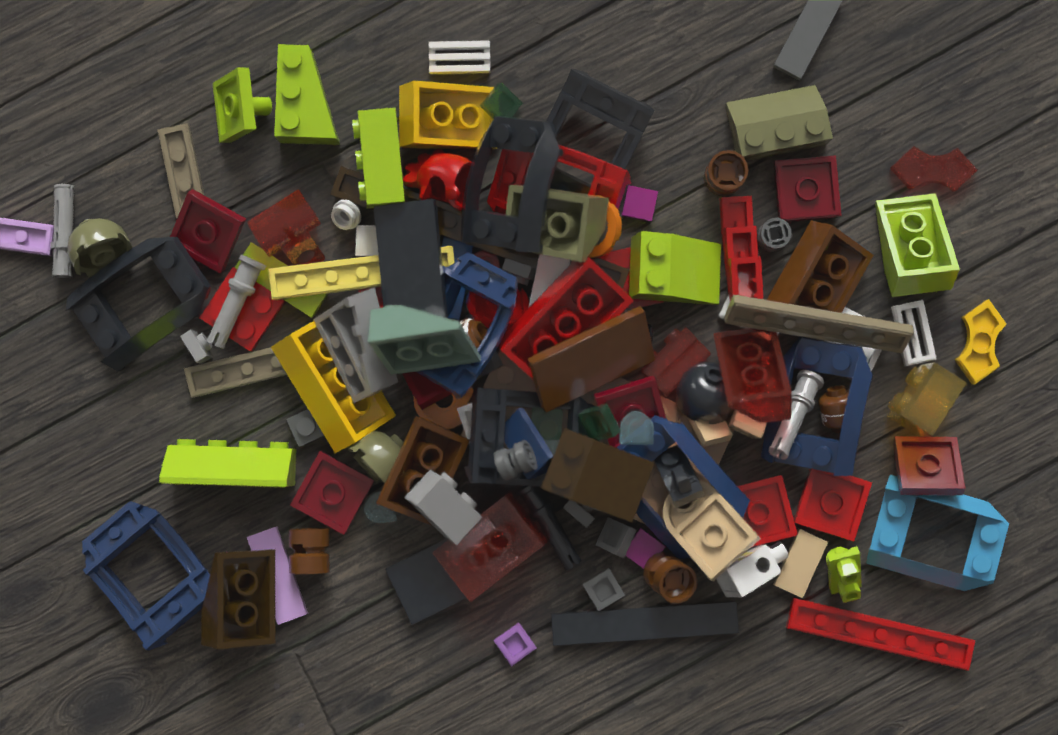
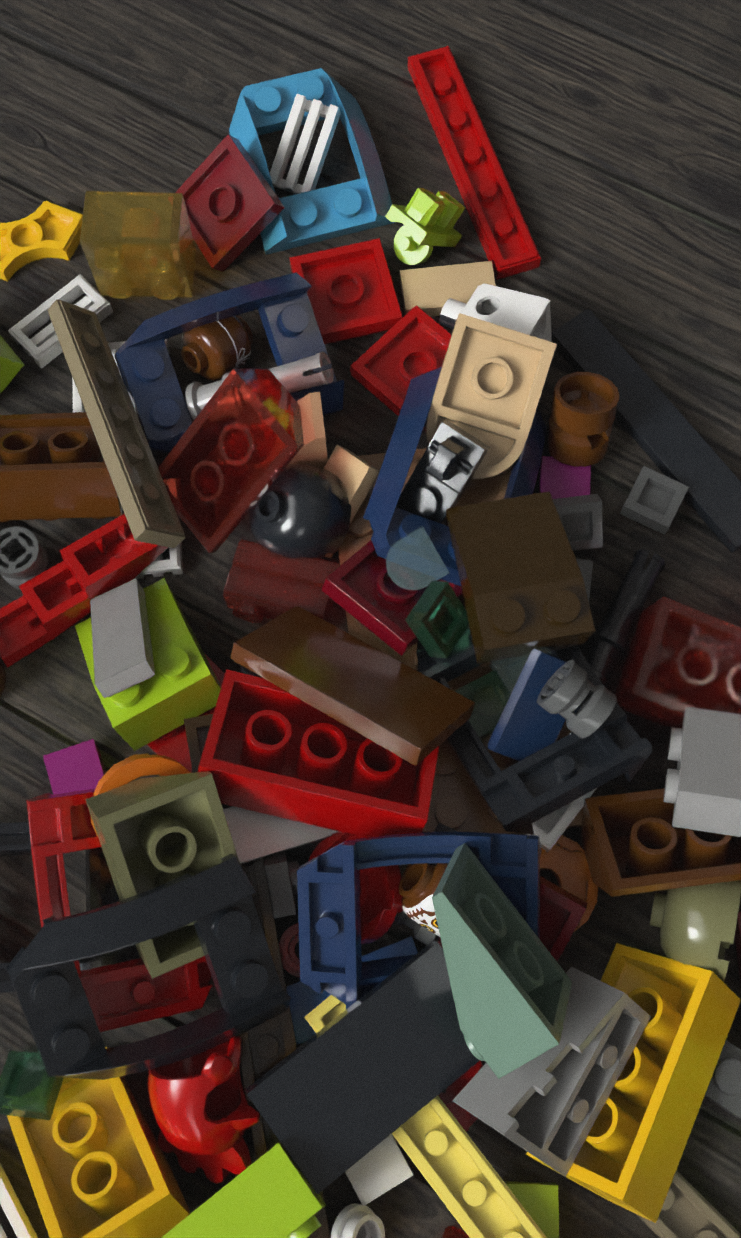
camera: 120 degrees left, 15 degrees down
none -> light grey tile [90,578,155,698]
none -> white tile [270,94,341,194]

